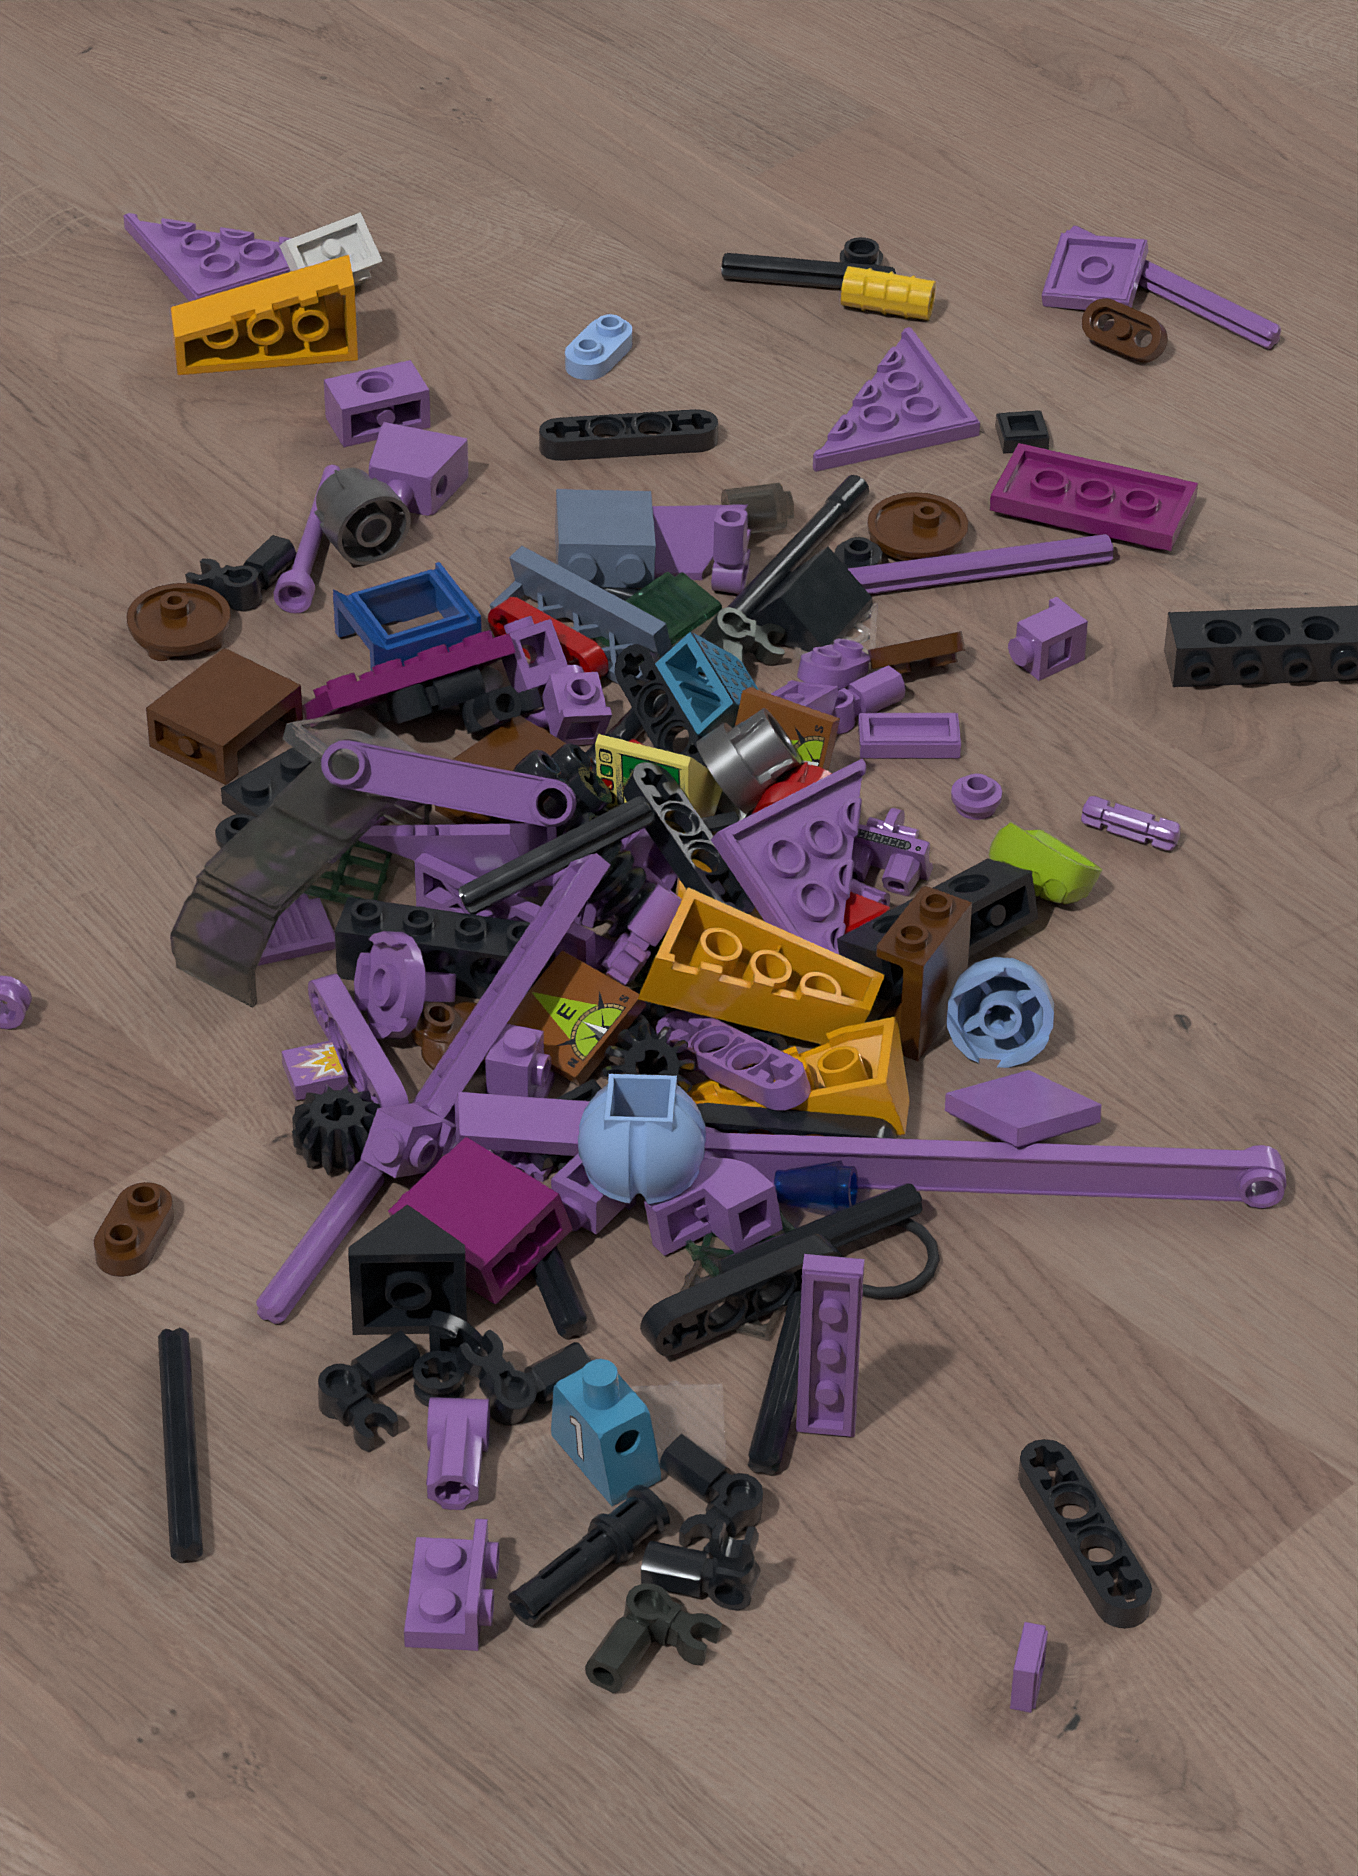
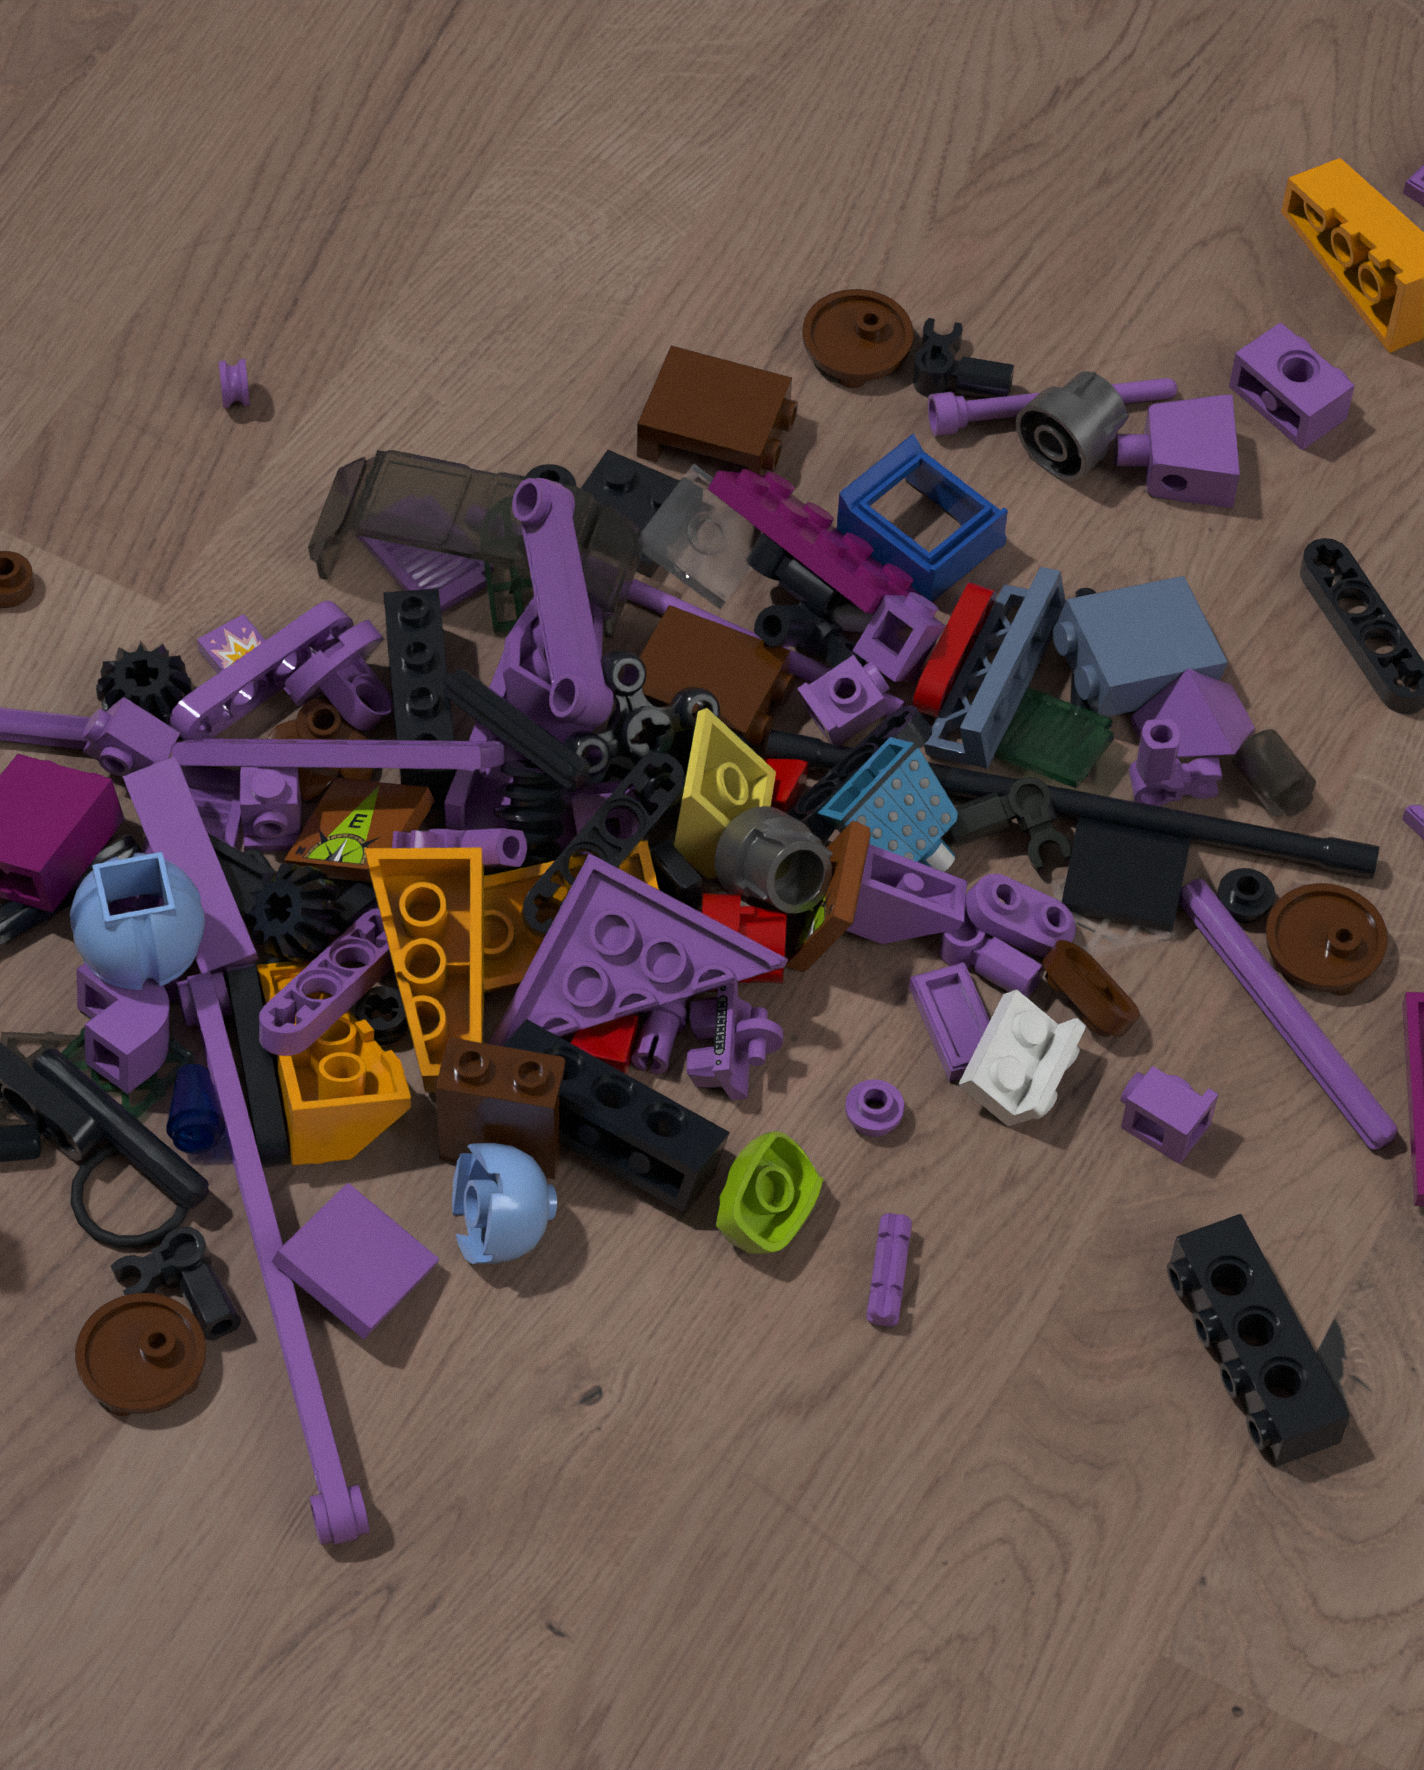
camera: 70 degrees right, 15 degrees up
none -> reddish brown piece [75,1293,206,1416]
none -> black bar [111,1227,241,1341]
none -> white bracket [958,990,1086,1127]

